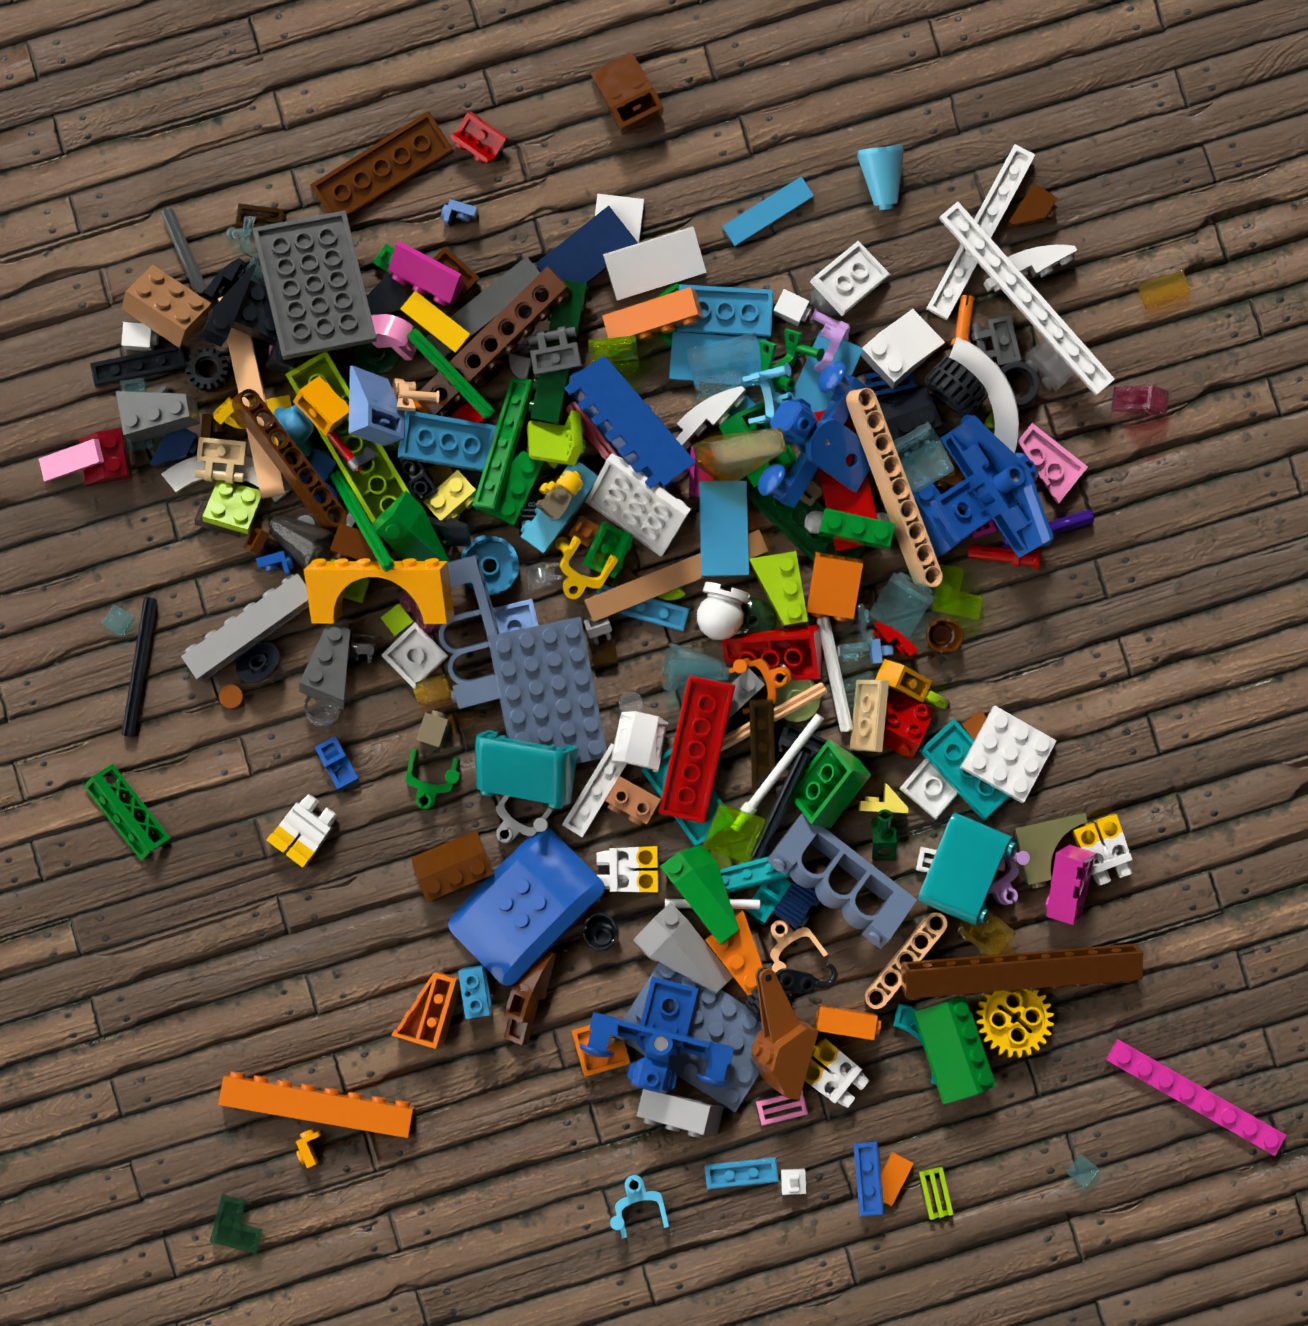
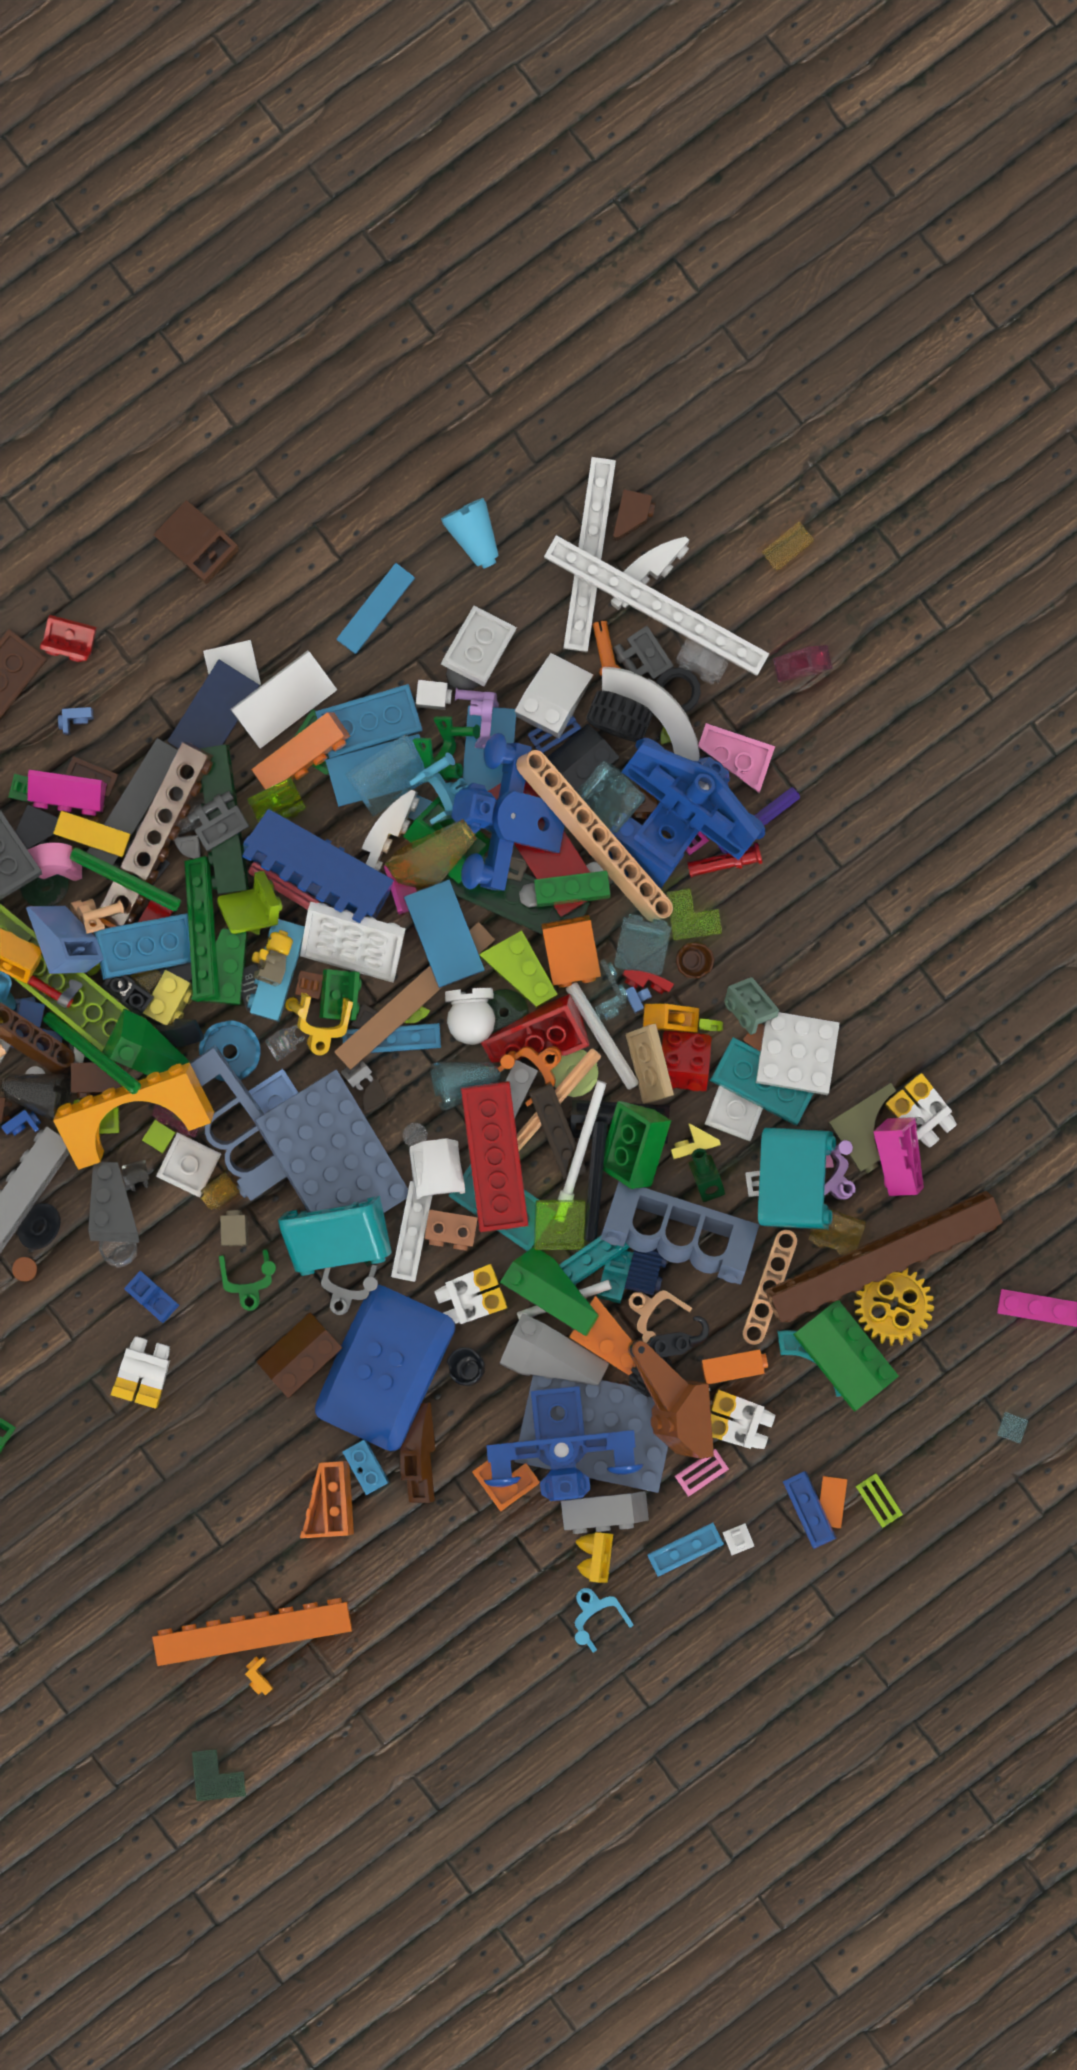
camera: 20 degrees left, 0 degrees up
none -> yellow tile [575,1532,613,1583]
none -> sand green bracket [724,977,779,1035]

